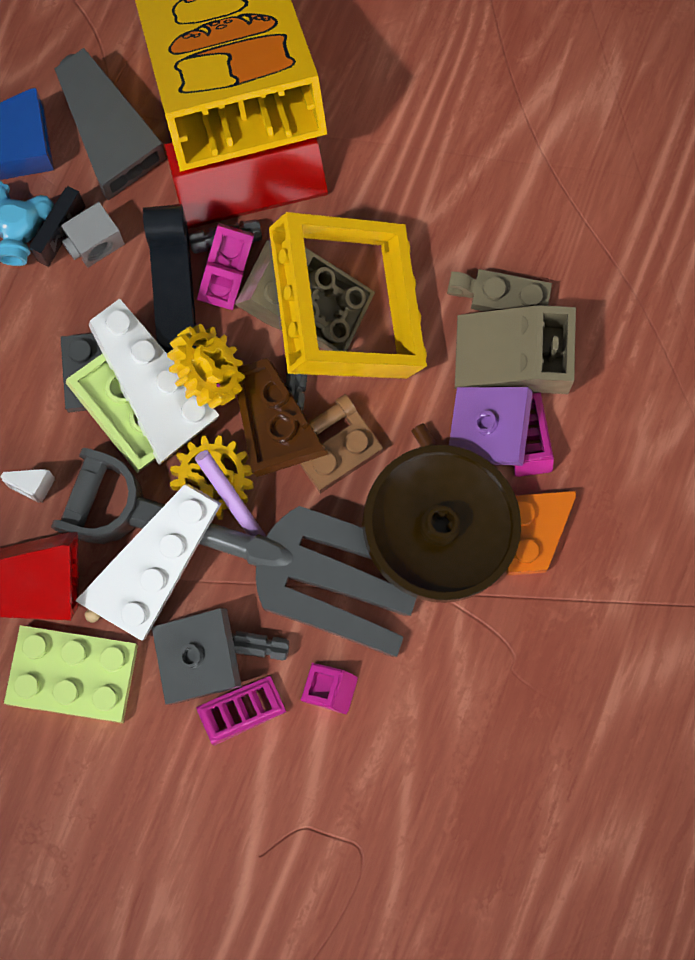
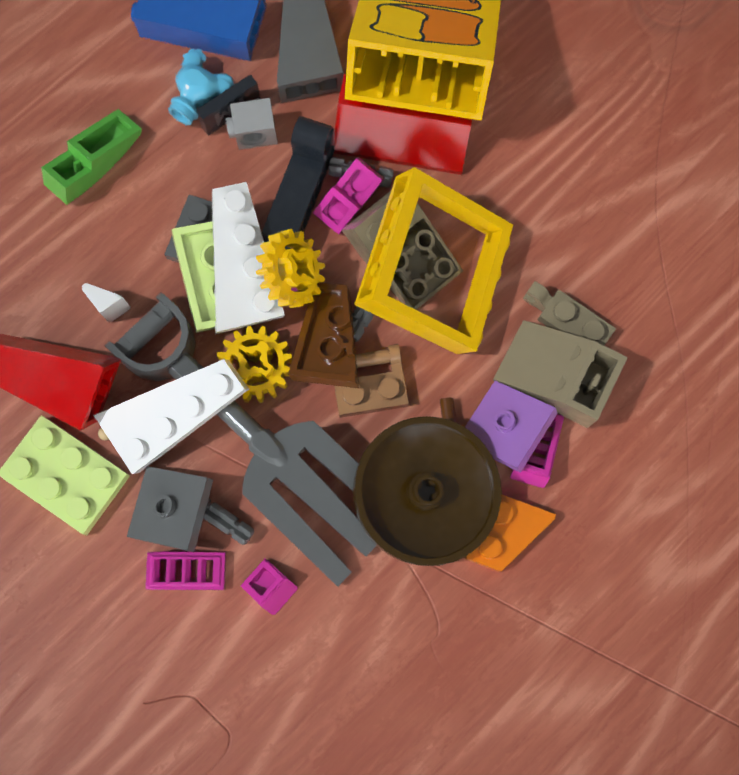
camera: 20 degrees right, 0 degrees up
lavender bar [195,450,267,537] -> none

